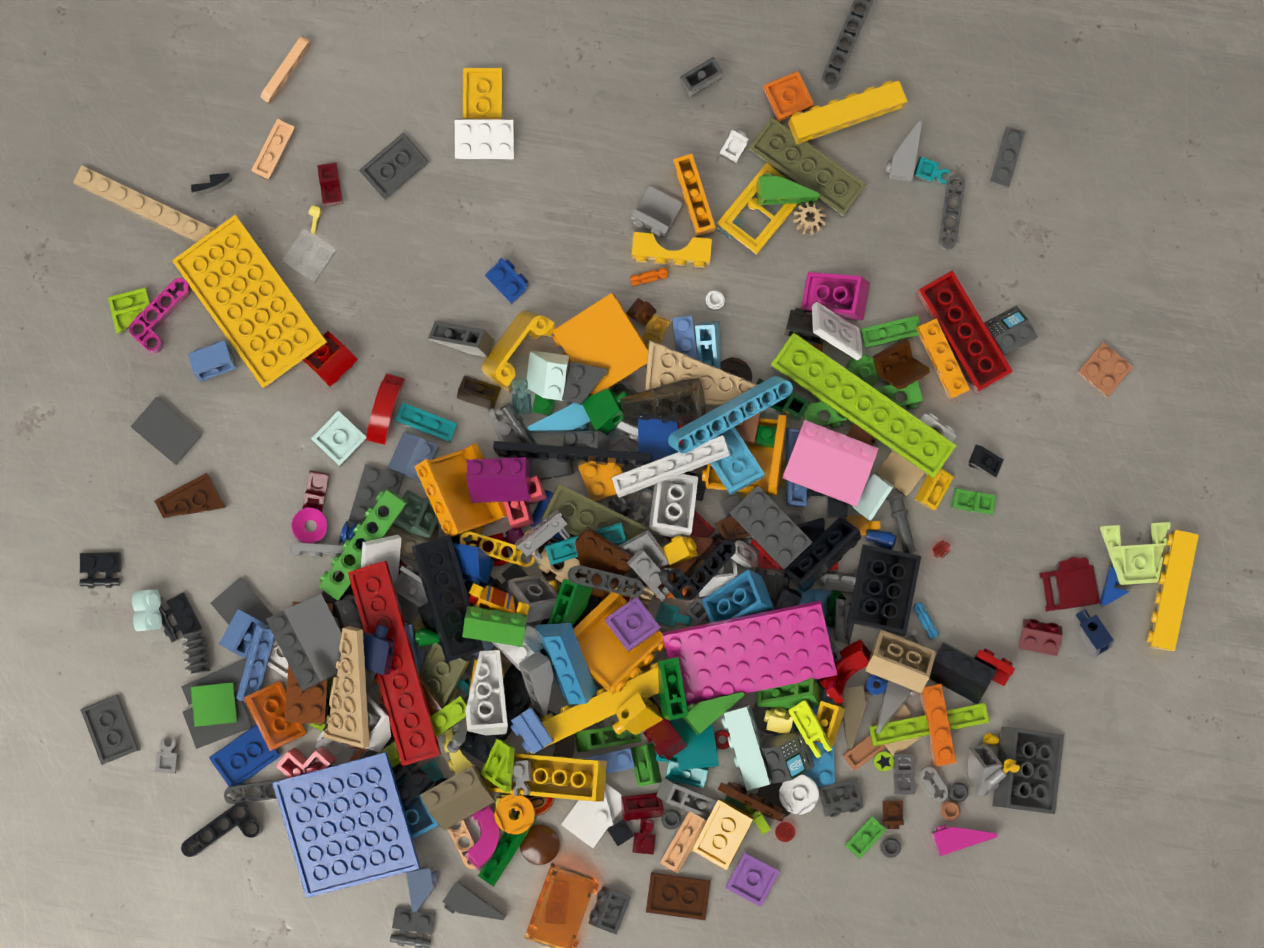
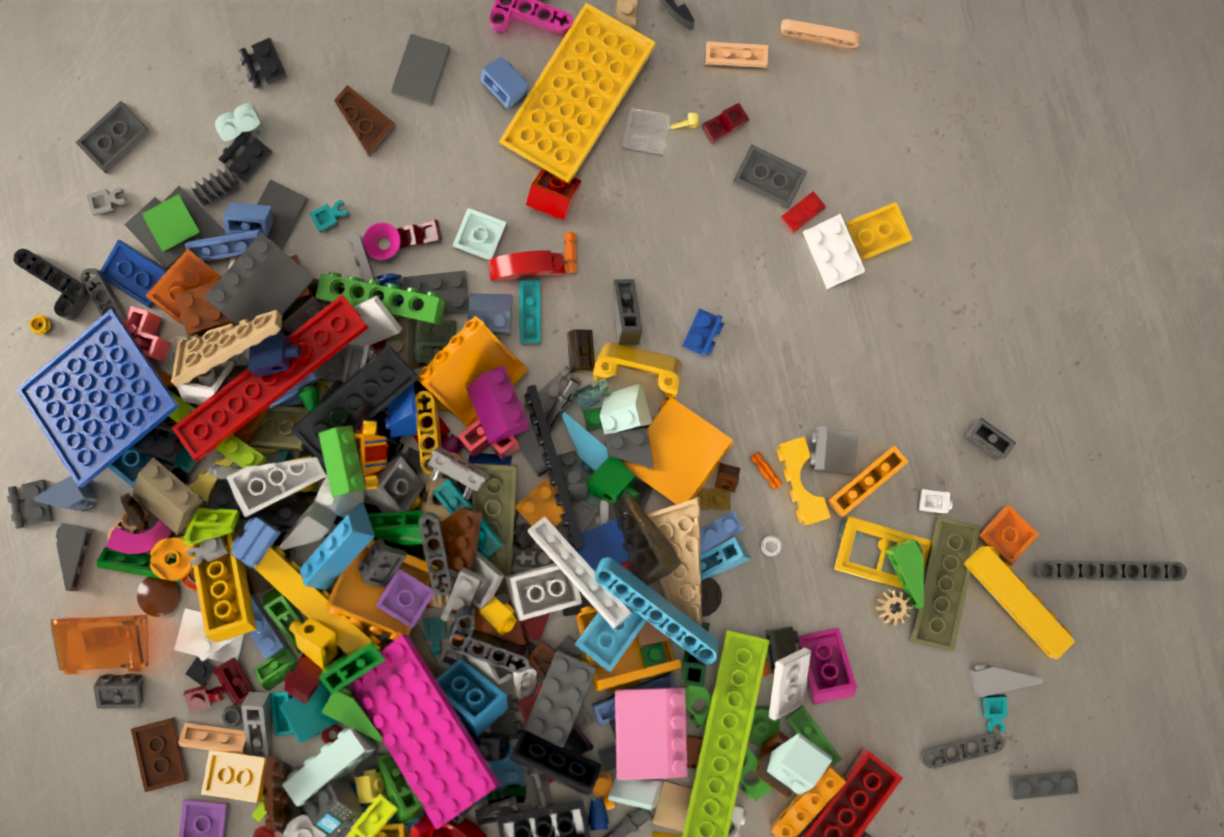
camera: 70 degrees right, 0 degrees up
none -> yellow plate [29,315,51,335]
none -> dark brown tile [120,493,150,533]
none -> teal plate [309,200,350,233]
none -> dark grey bracket [358,538,407,588]
none -> orange axle [564,232,577,273]
none -> light aqua slope [767,733,832,796]
none -> red plate [781,191,826,234]

